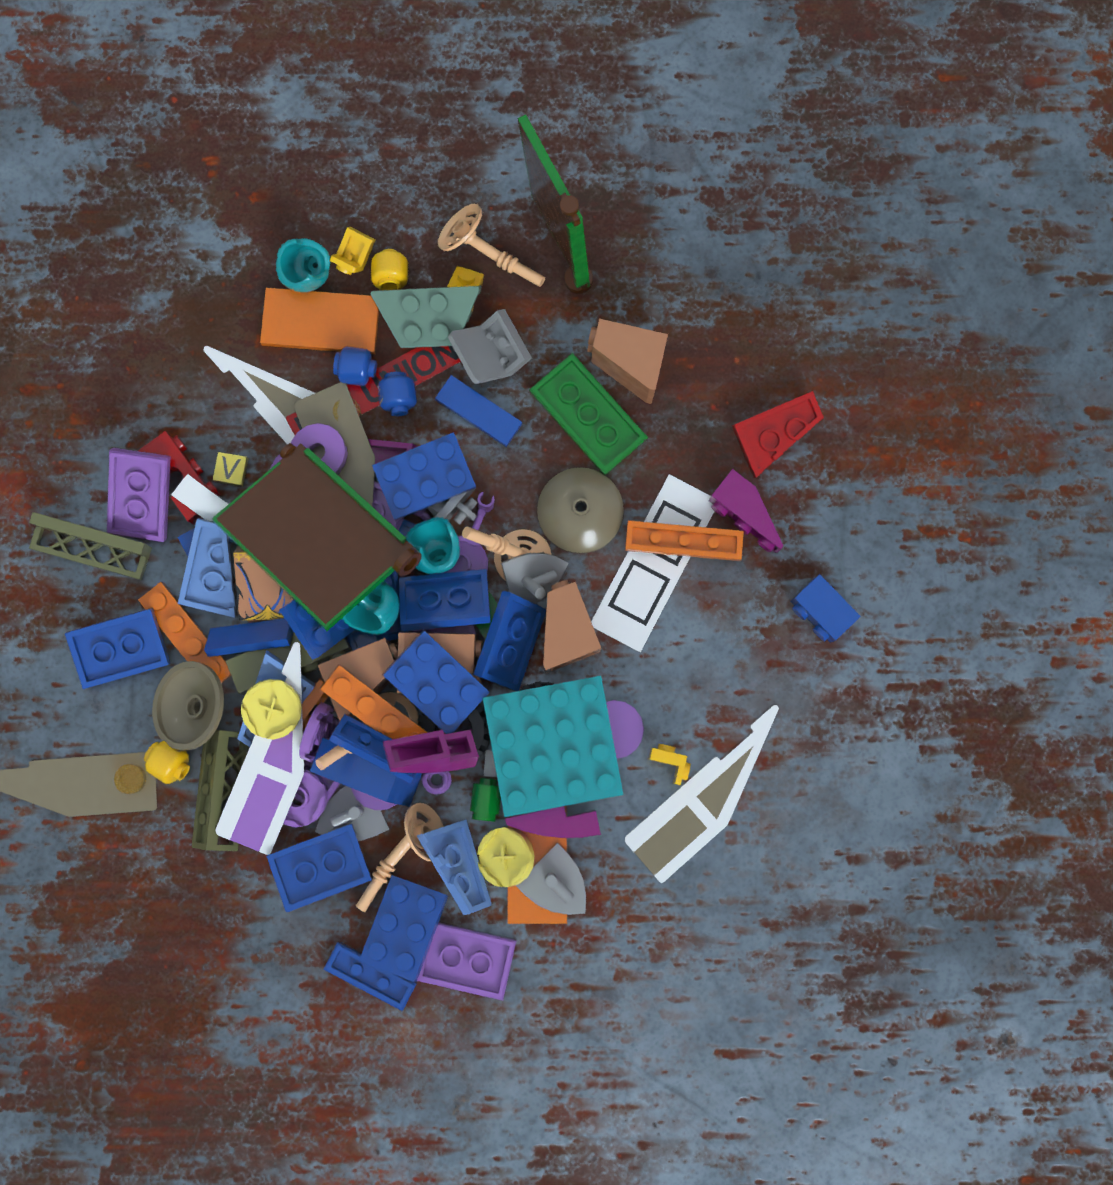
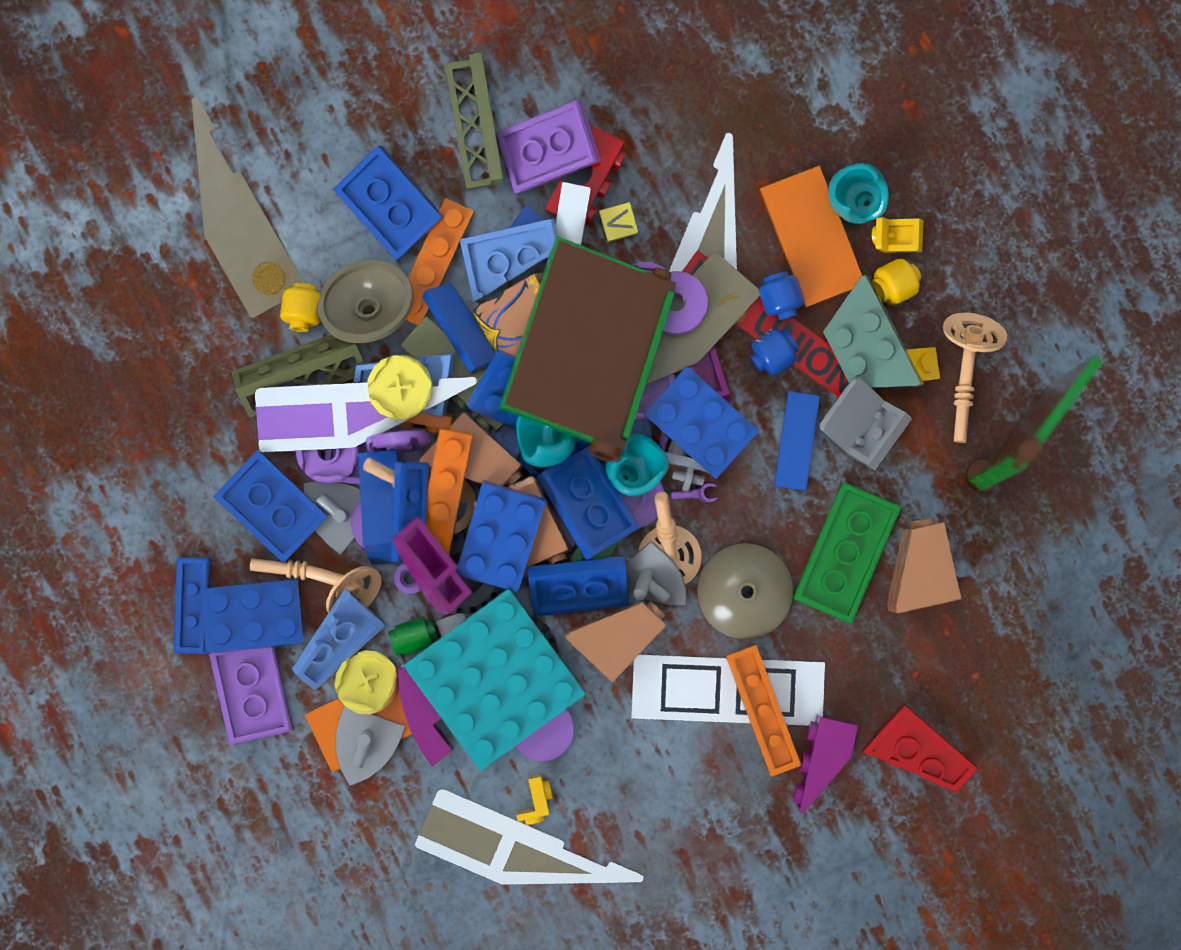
camera: 65 degrees right, 5 degrees up
blue brick [790,574,861,643] -> none

